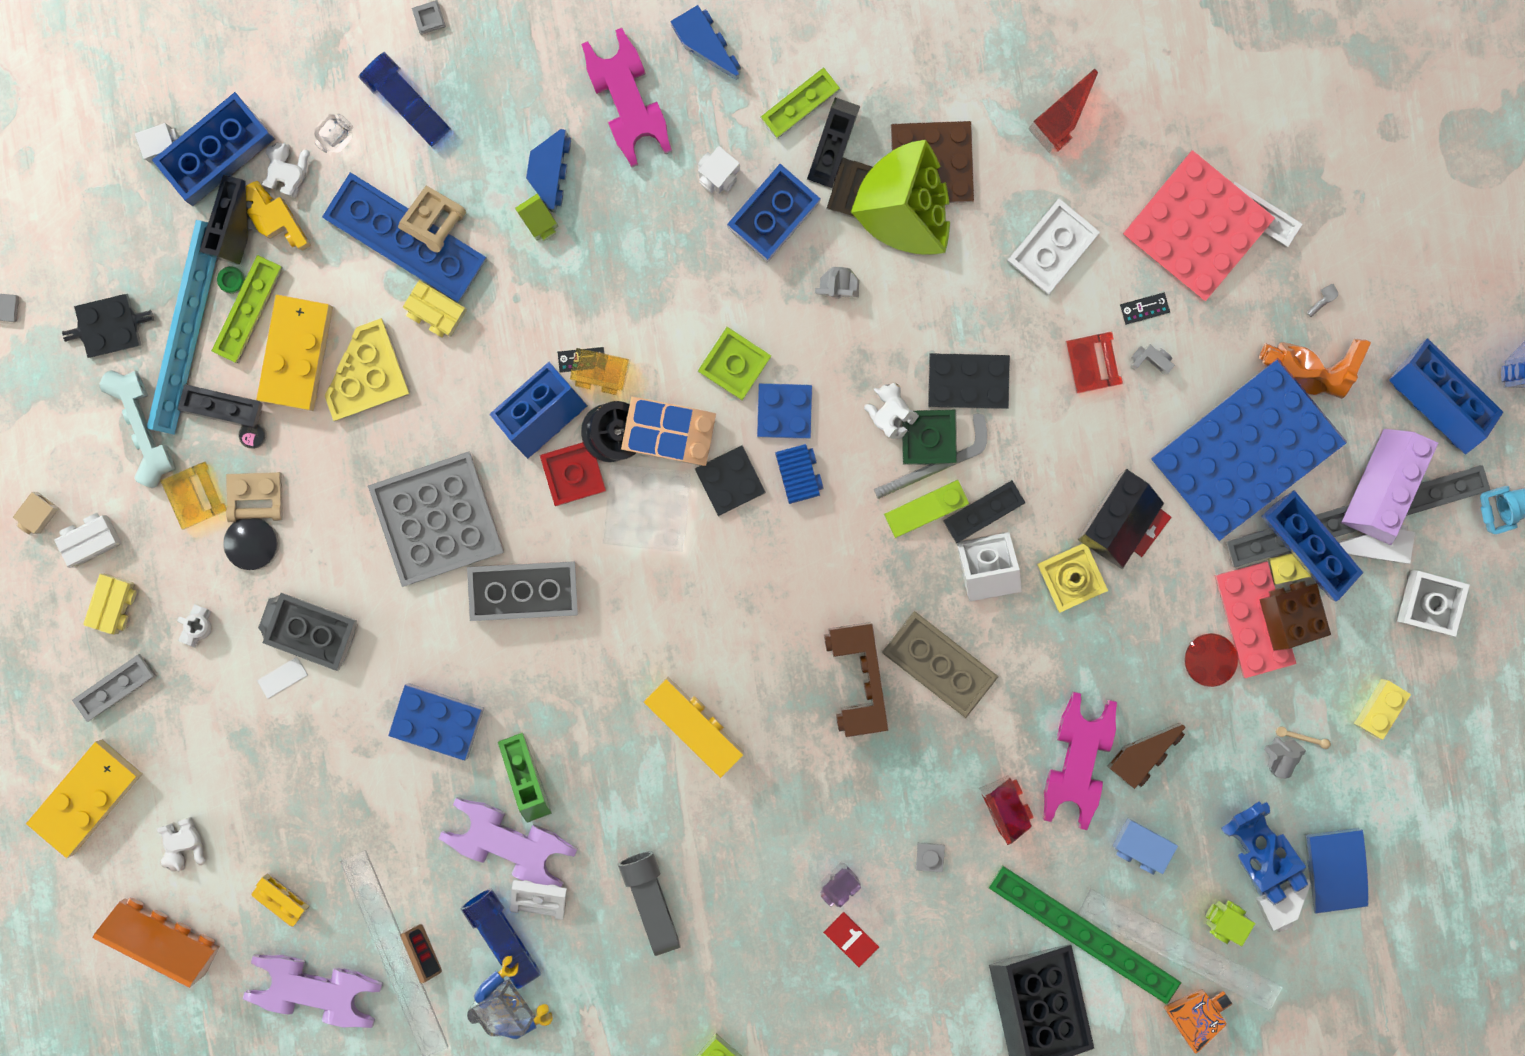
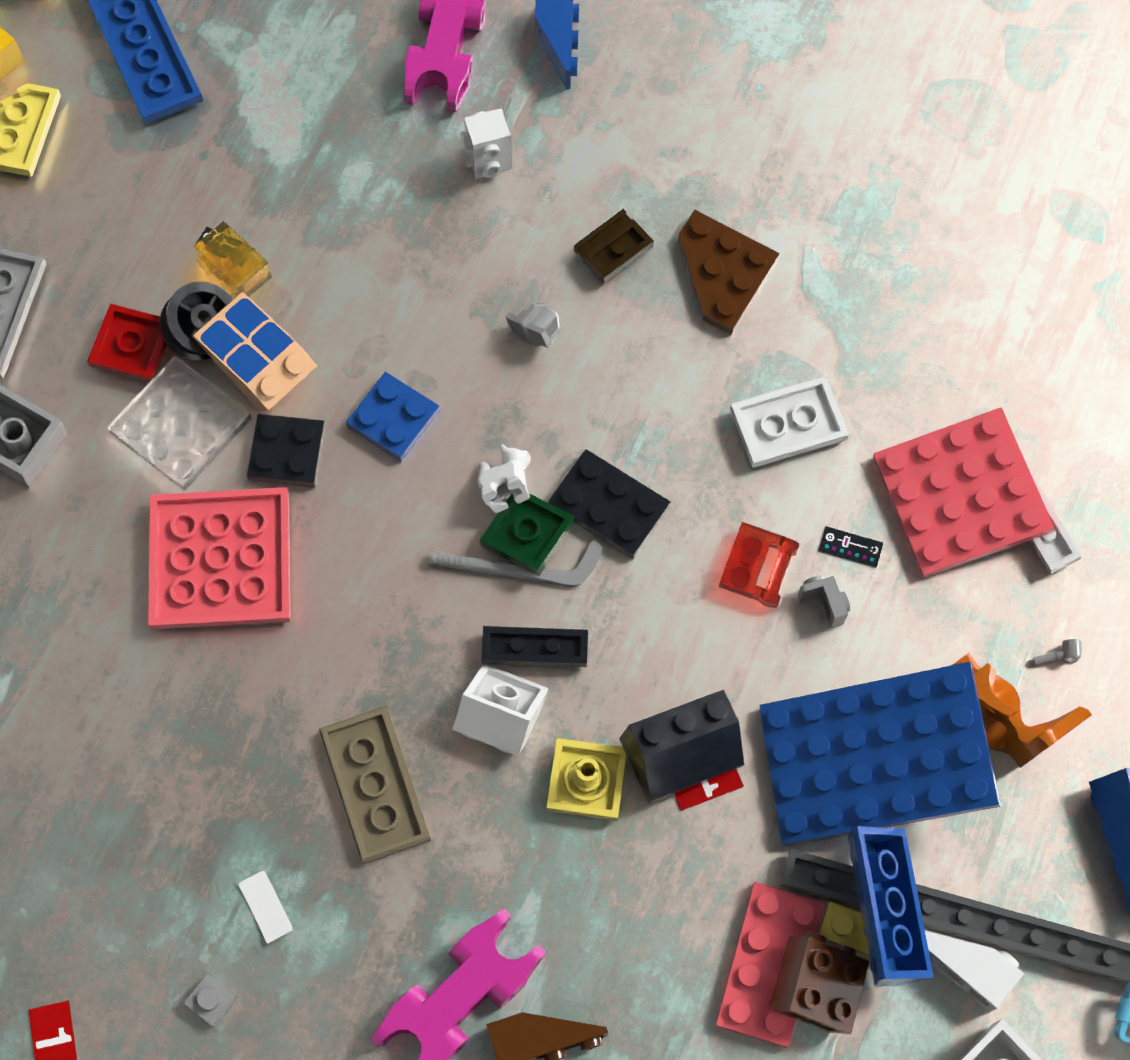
camera: 30 degrees right, 20 degrees down
tan plate [398,185,466,252] -> none
light yellow brick [403,280,467,338] -> none
blue slope [489,362,588,459] -> none
lime slope [515,194,558,241] -> none
blue slope [526,129,571,212] -> none
yellow brick [644,677,744,778] -> none
lime plate [698,327,771,401] -> none
blue brick [727,164,821,263] -> none
lime plate [760,67,840,139] -> none
blue brick [775,444,824,504] -> none
black slope [807,97,860,188] -> none
clear purple brick [820,862,861,907] -> none
reddish brown plate [824,622,888,737] -> none
lime brick [851,140,950,255] -> none
lime slope [884,480,969,538] -> none
clear red slope [979,775,1034,845] -> none
clear red slope [1028,69,1098,153] -> none
clear red dish [1185,633,1238,687] -> none
lavender slope [1341,429,1438,545] -> none
none -> coral plate [148,487,291,630]
none -> white sticker [239,871,293,943]

